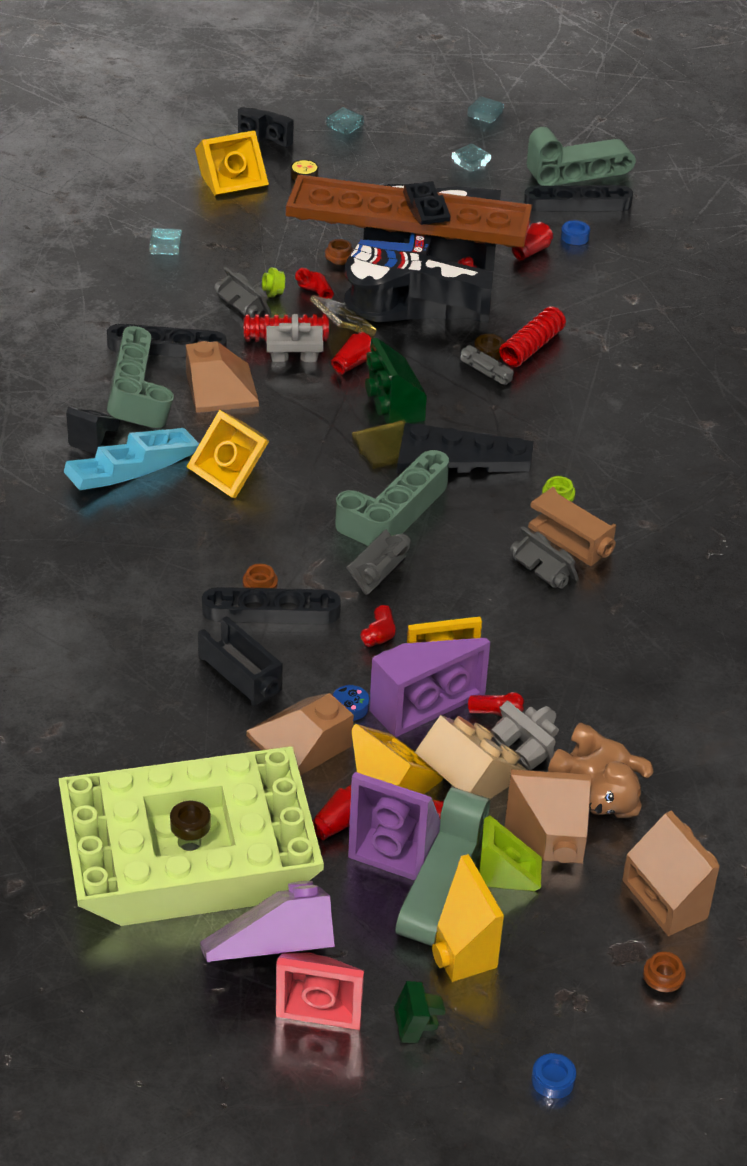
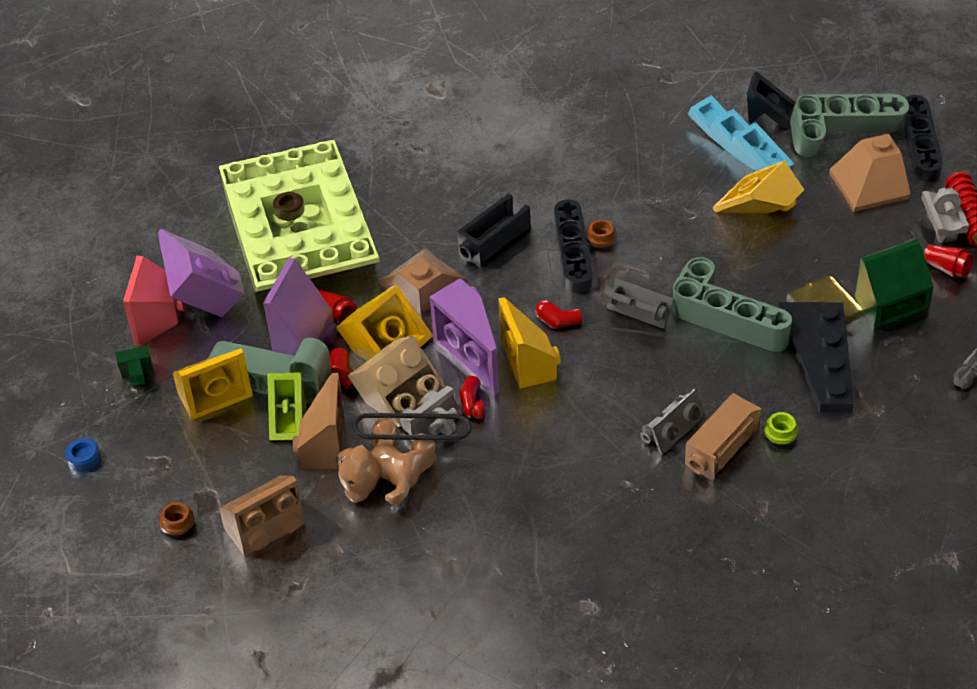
camera: 90 degrees right, 5 degrees up
none -> black piece [352,413,472,440]

